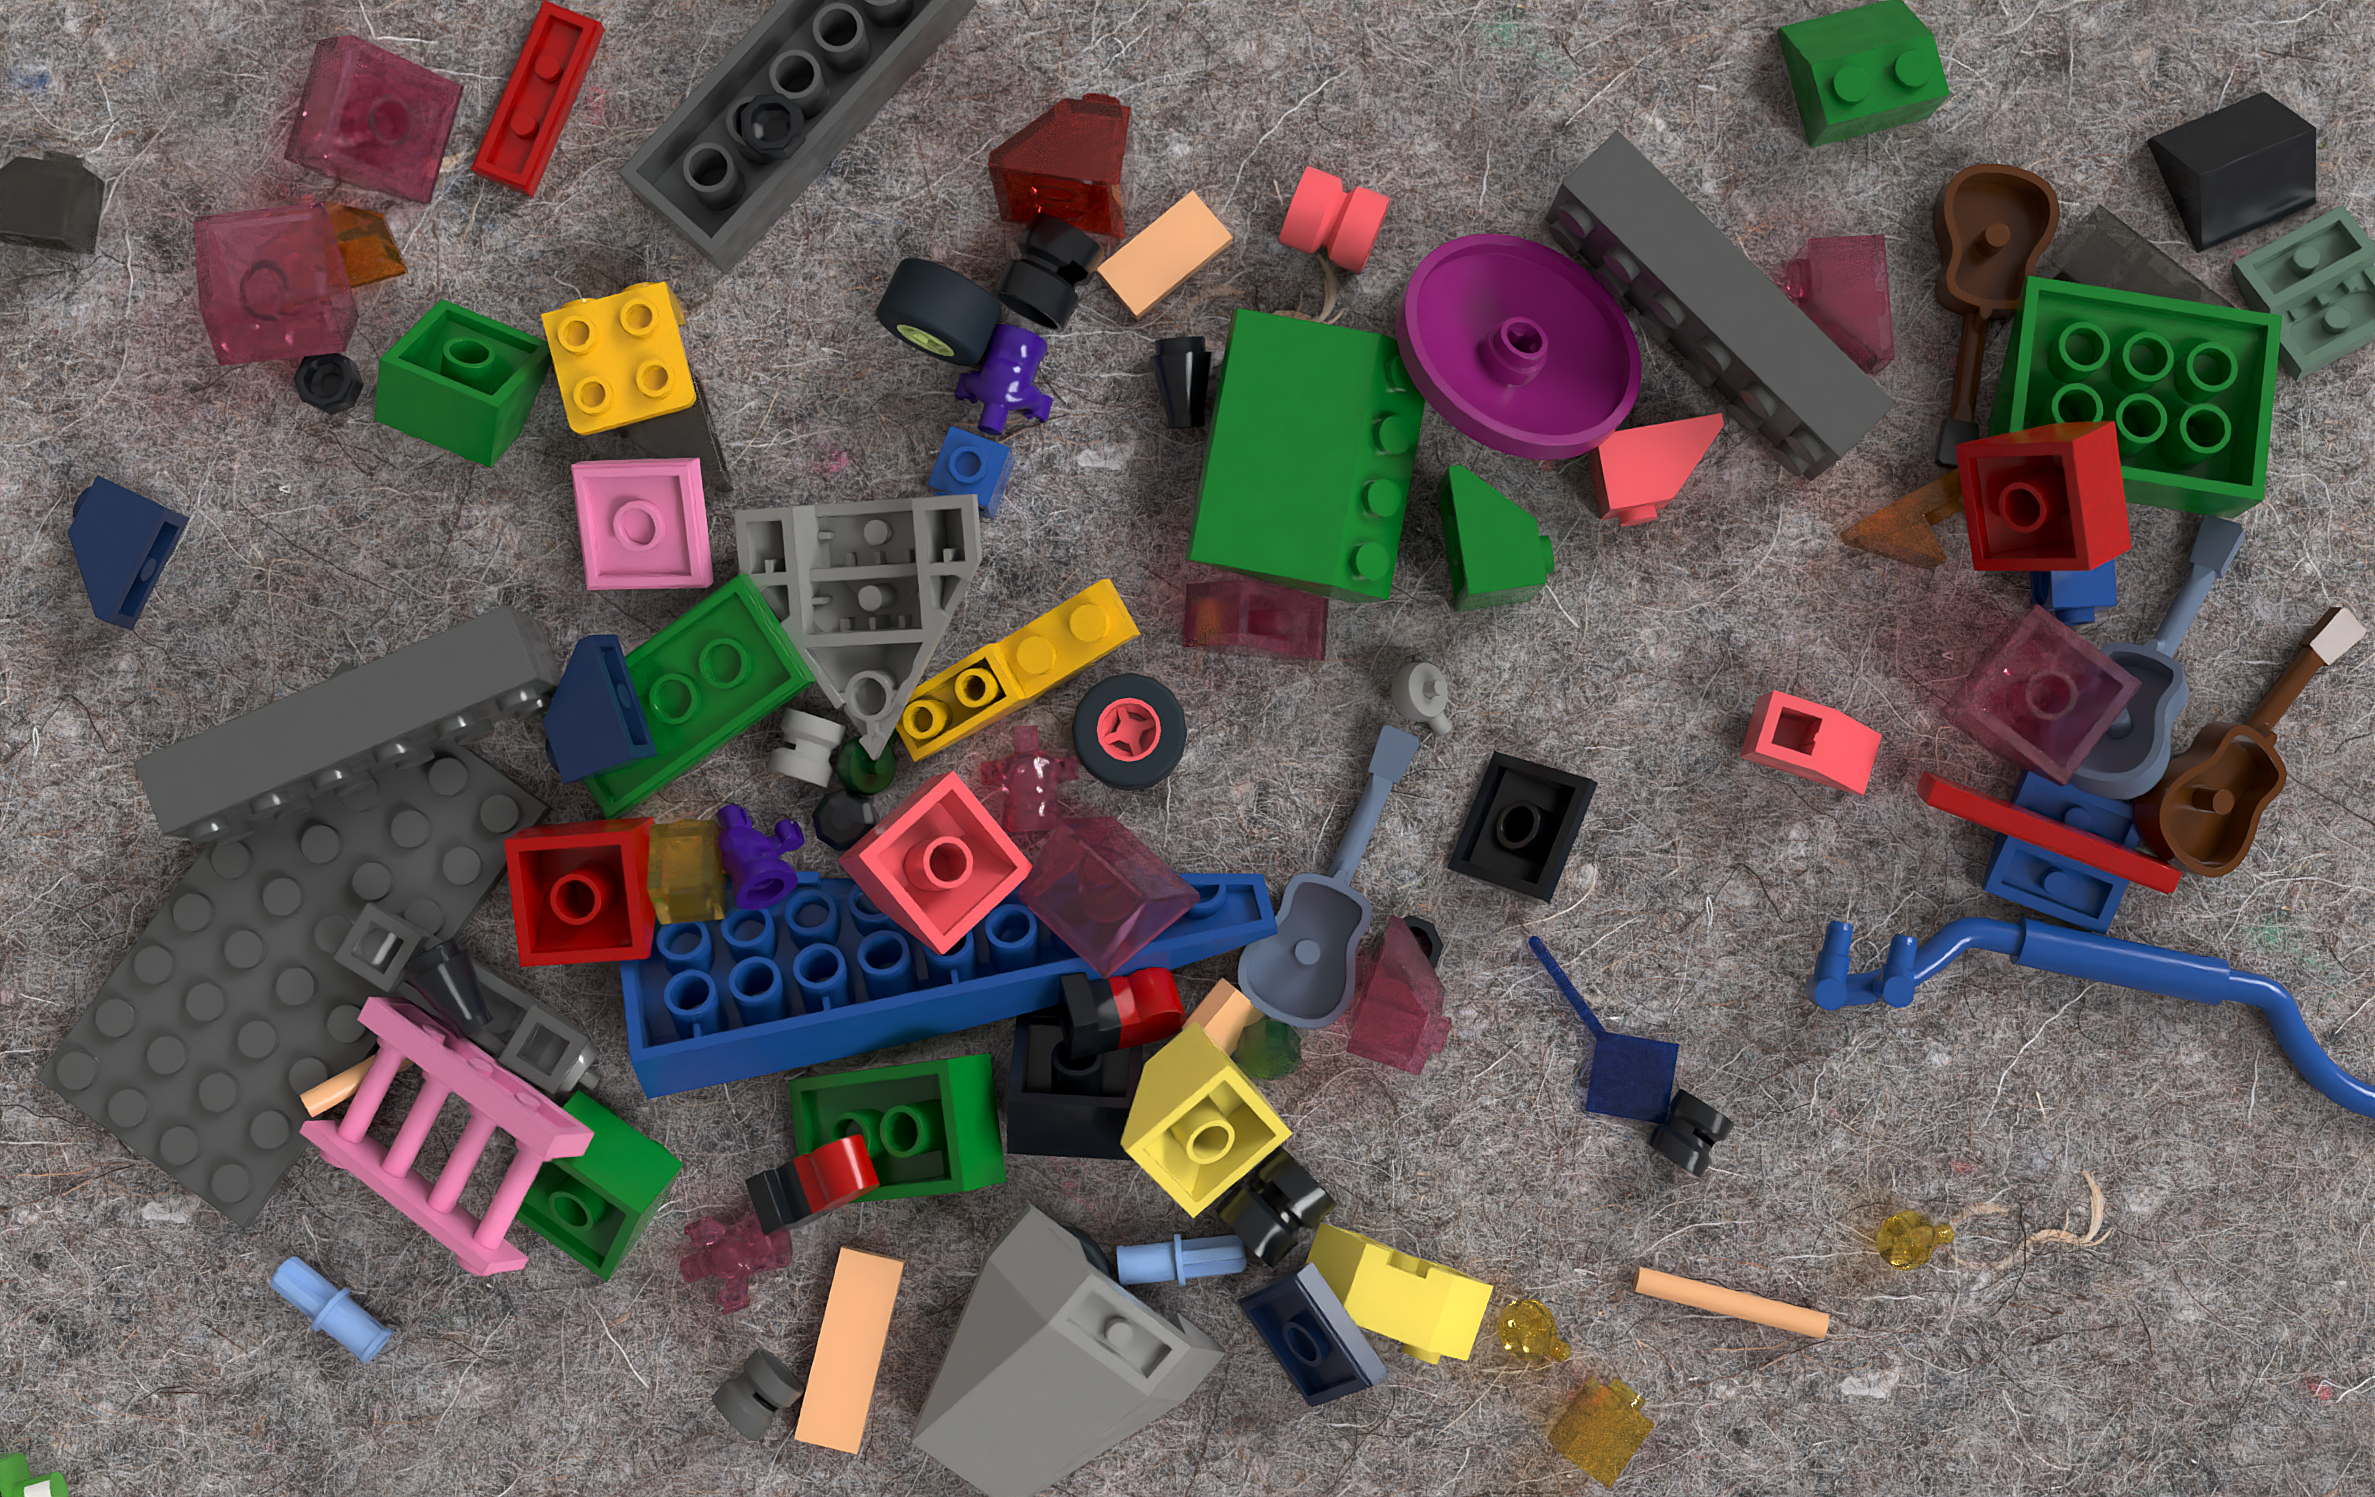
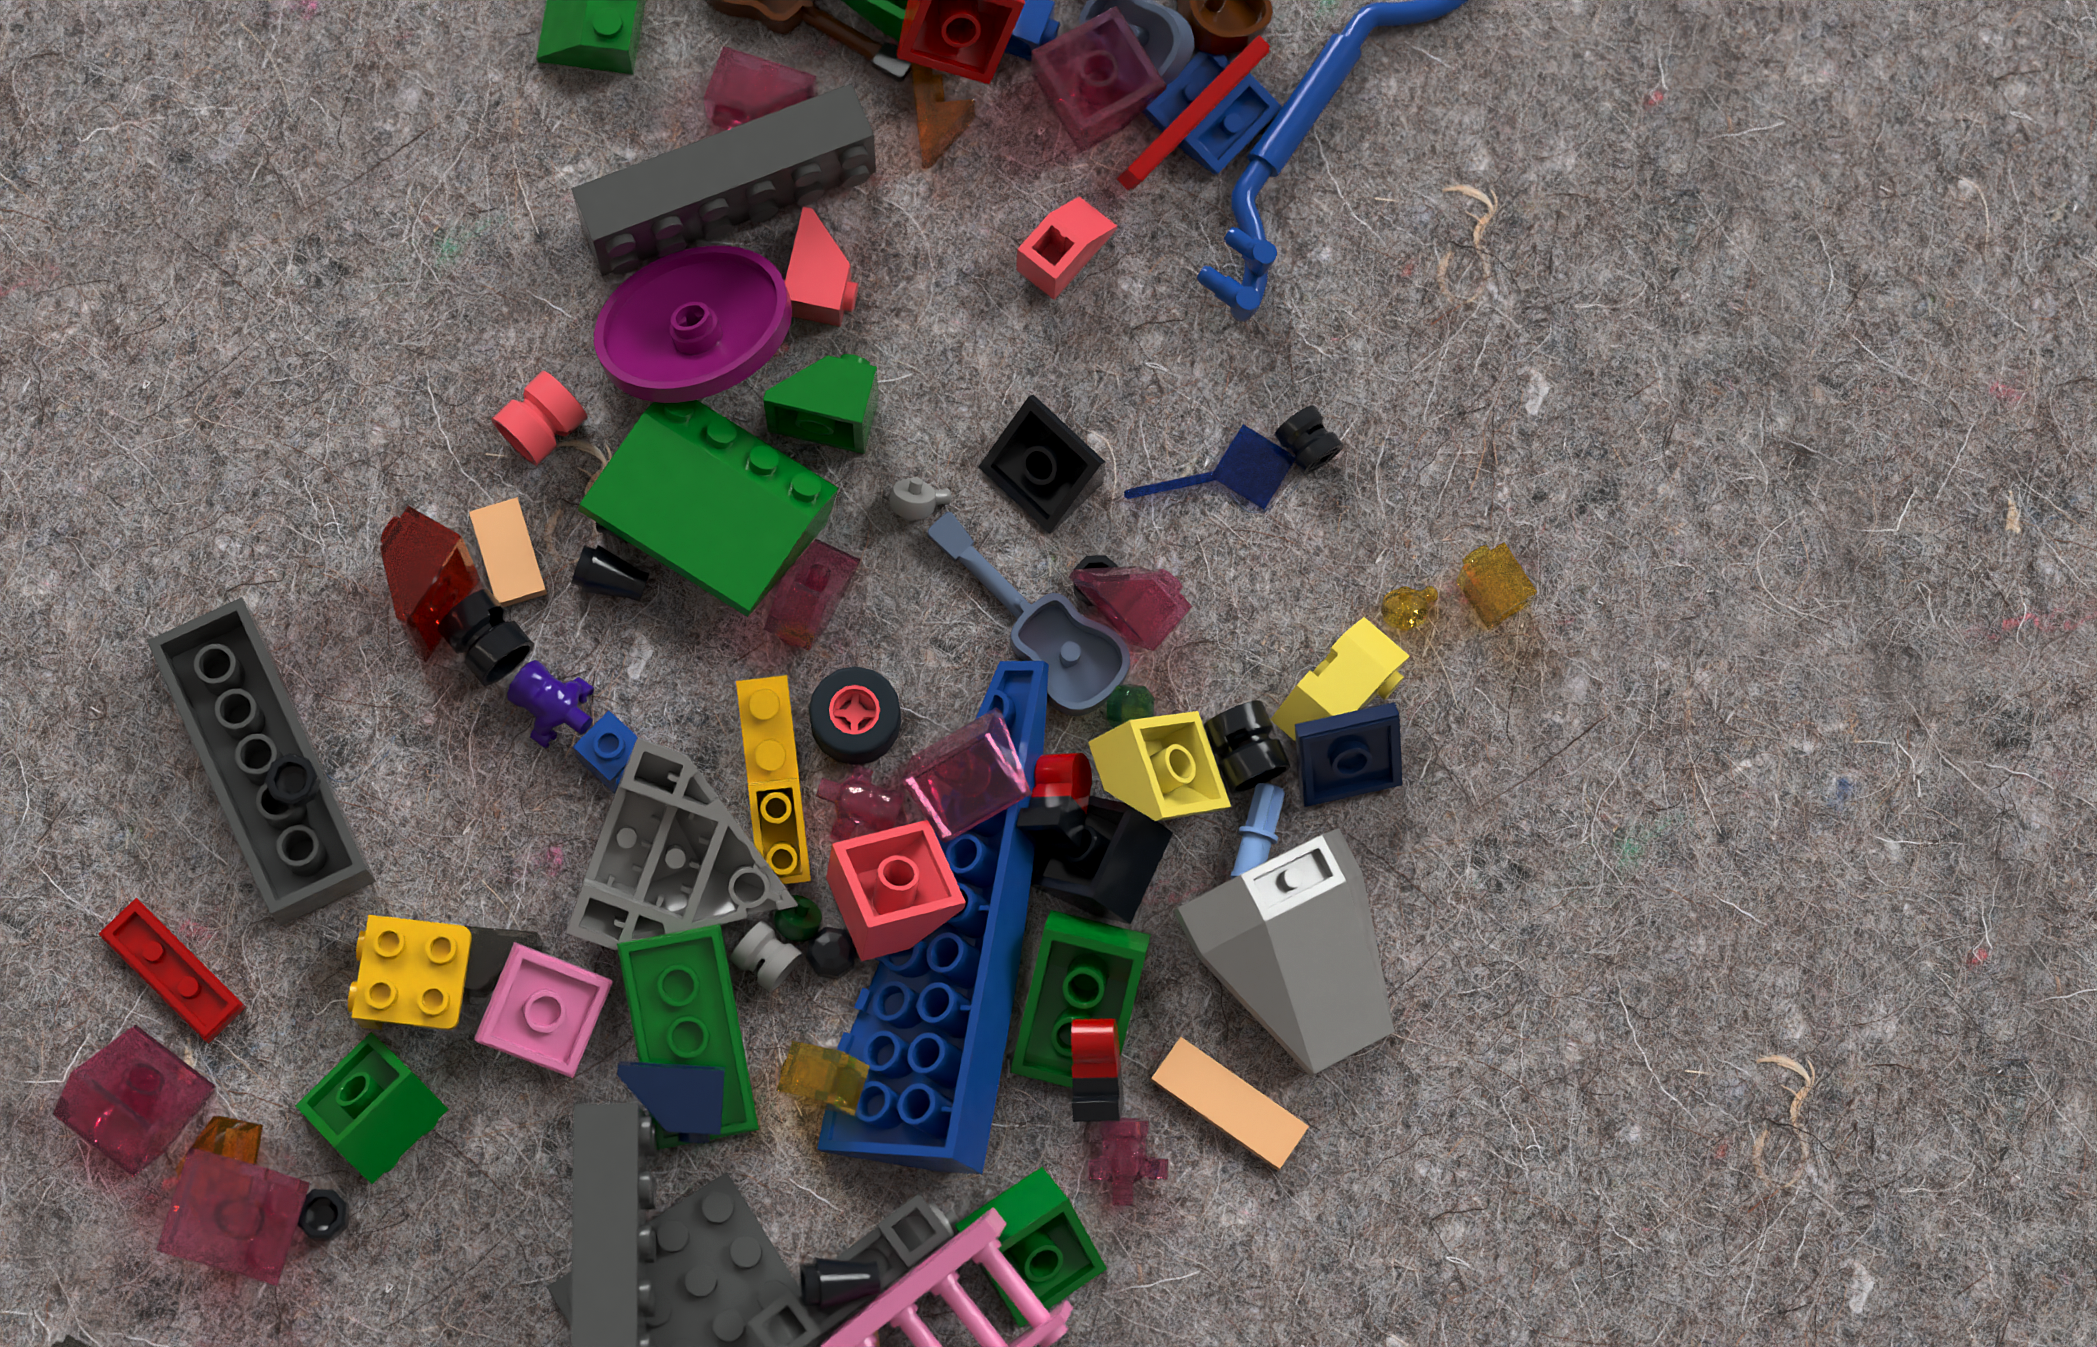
camera: 75 degrees left, 10 degrees down
red slope [504,817,660,967] -> none
dark grey wheel [711,1347,804,1441] -> none
dark purple piece [716,804,805,911] -> none
black wheel [875,258,1002,366] -> none
light nougat tile [1181,977,1264,1057] -> none
light nougat bar [1633,1266,1829,1339] -> none
clear yellow piece [1876,1210,1954,1271] -> none

